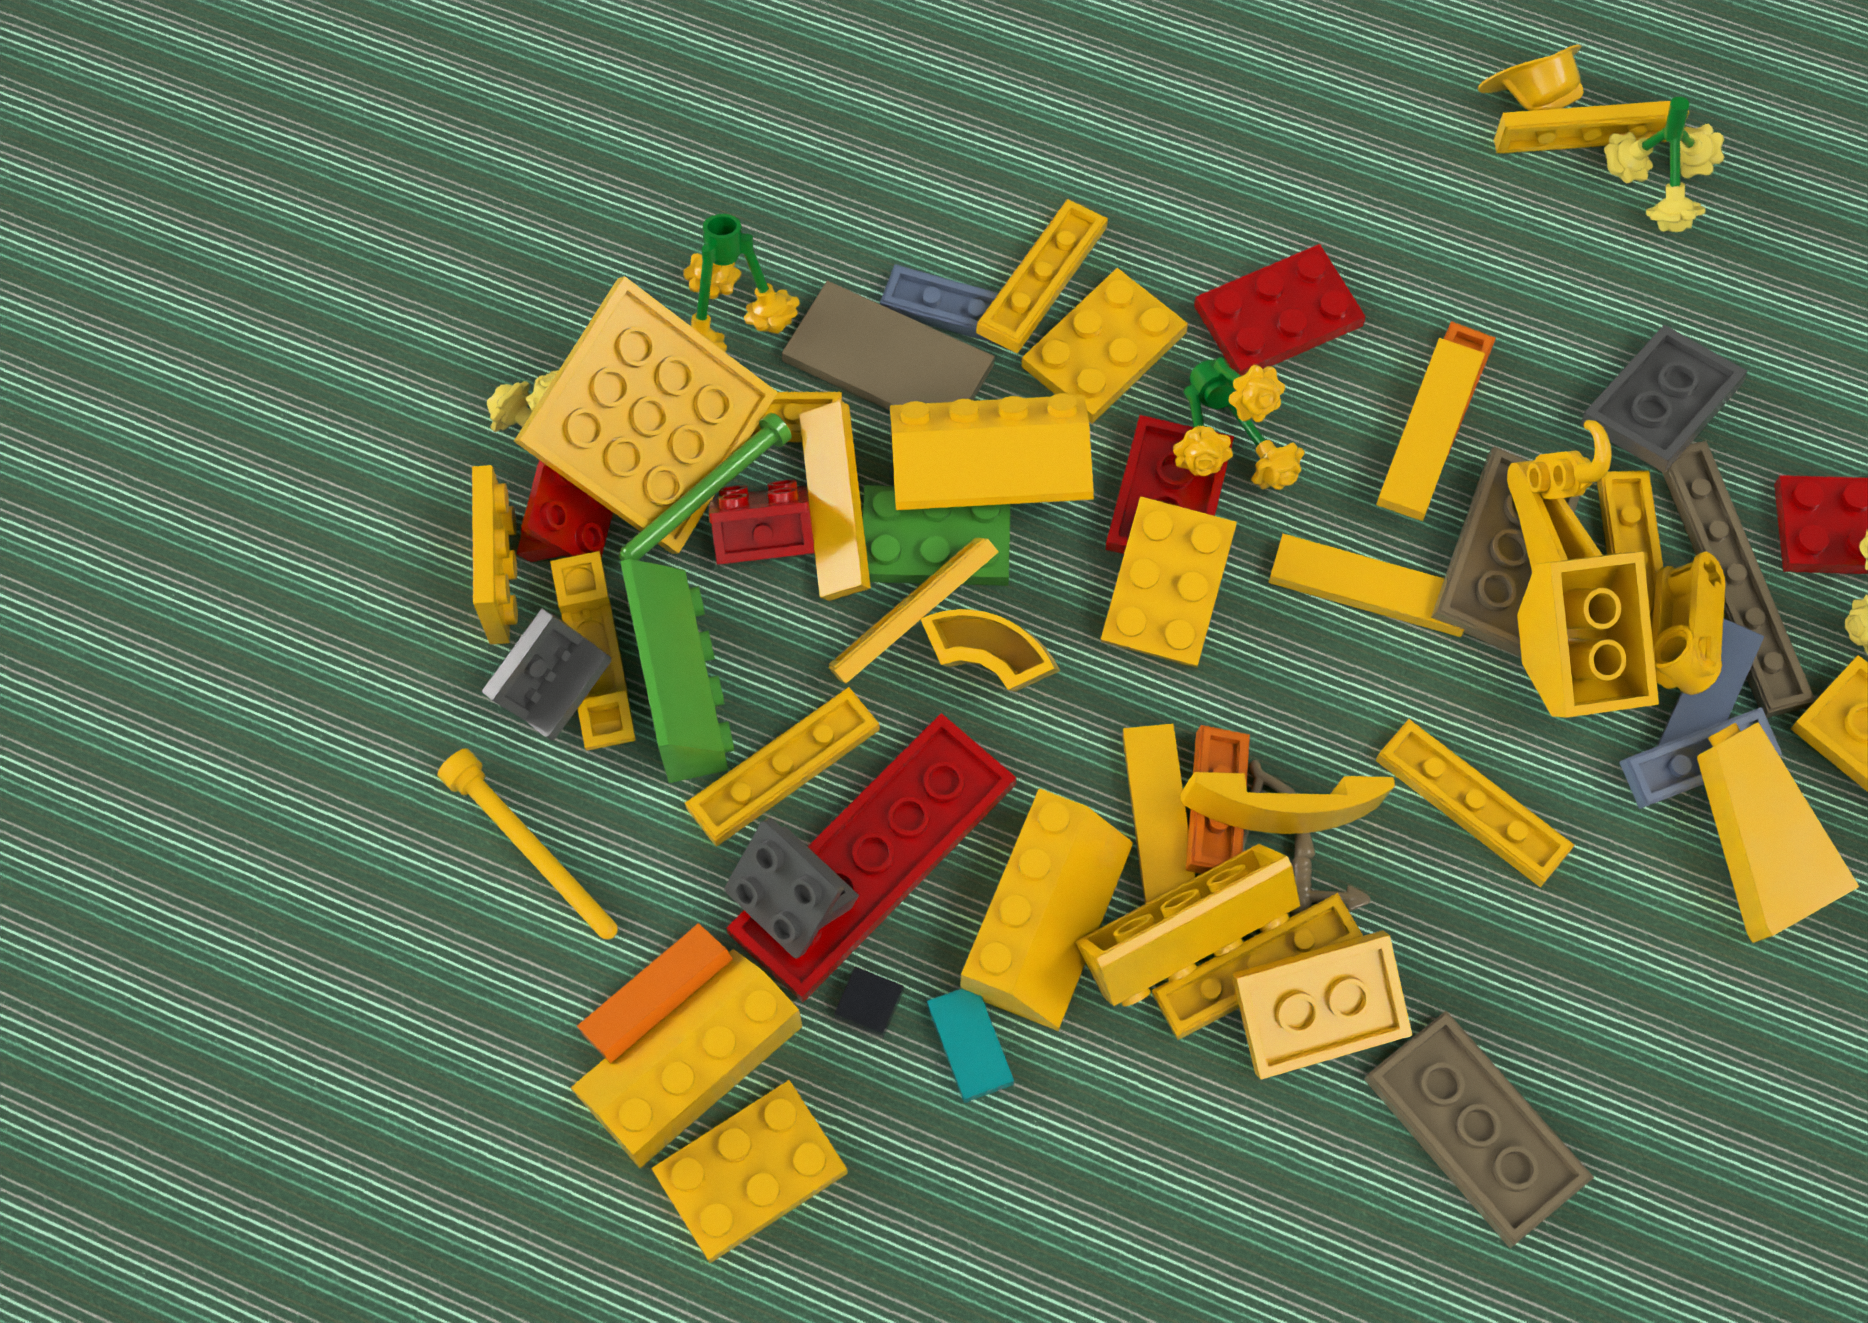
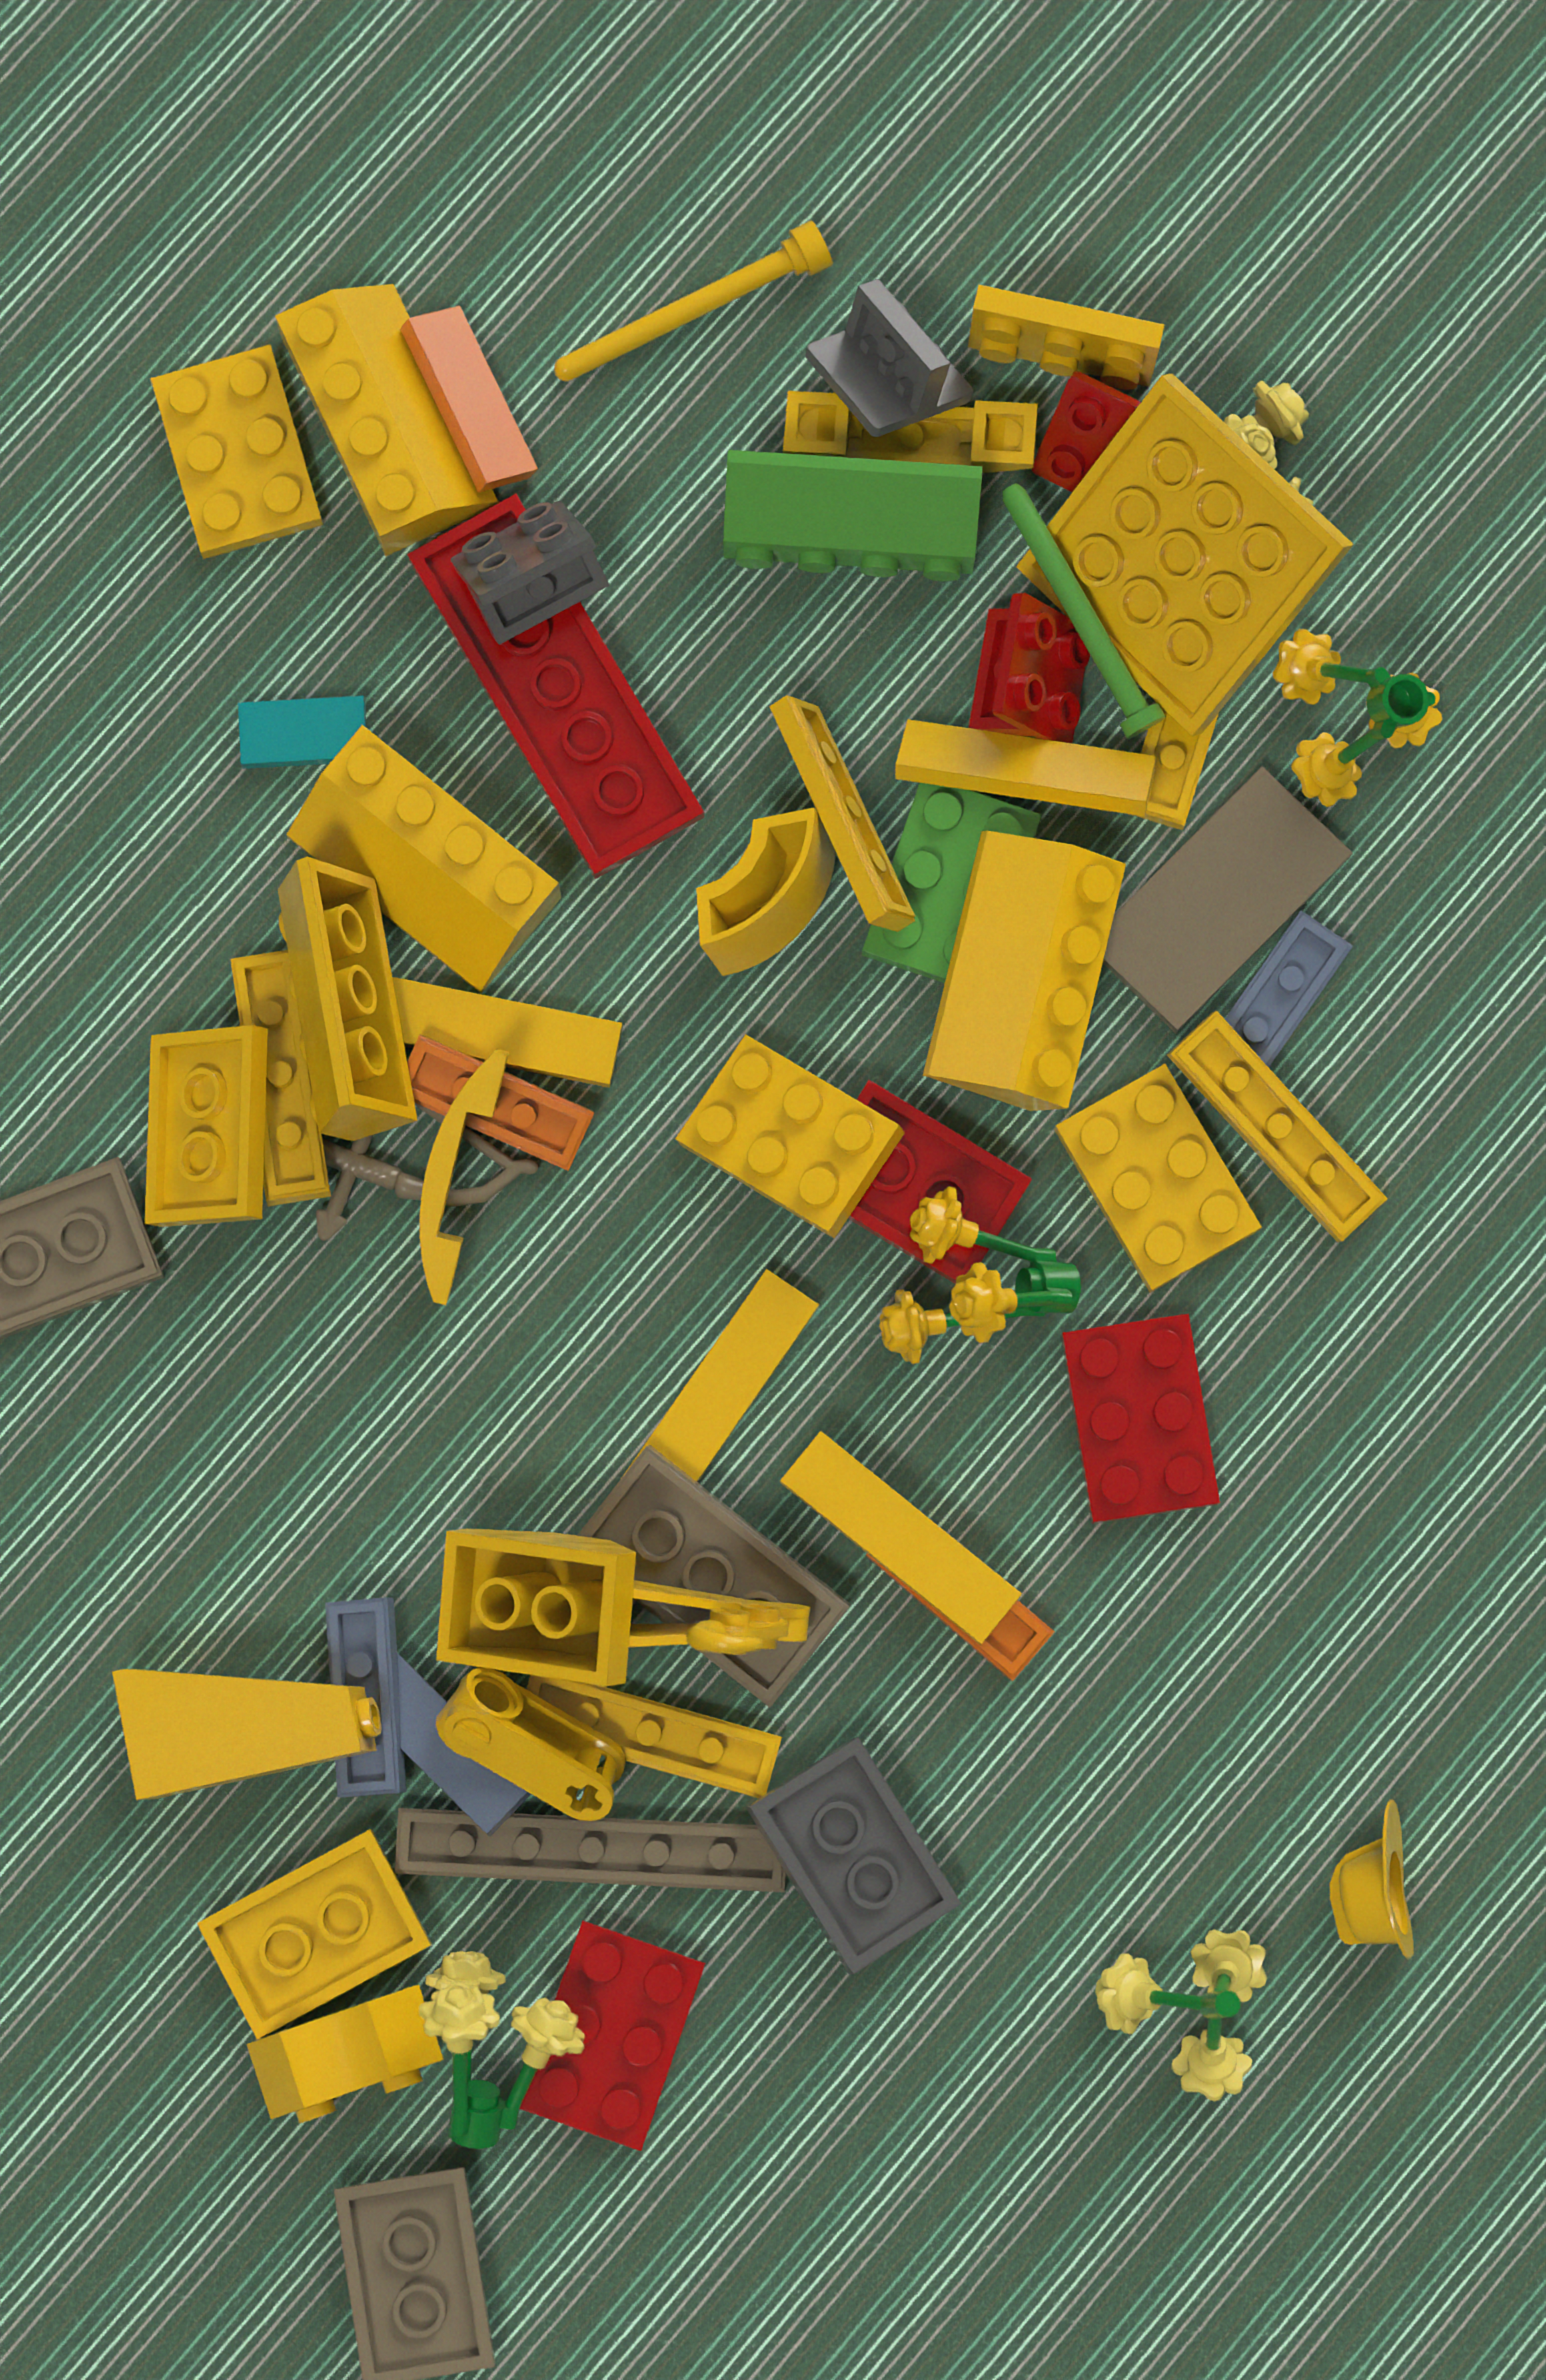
camera: 105 degrees right, 15 degrees up
yellow tile [685,687,880,847] -> none
black tile [834,967,904,1038] -> none
yellow tile [1375,719,1575,888] -> none
yellow tile [1494,101,1689,154] -> none

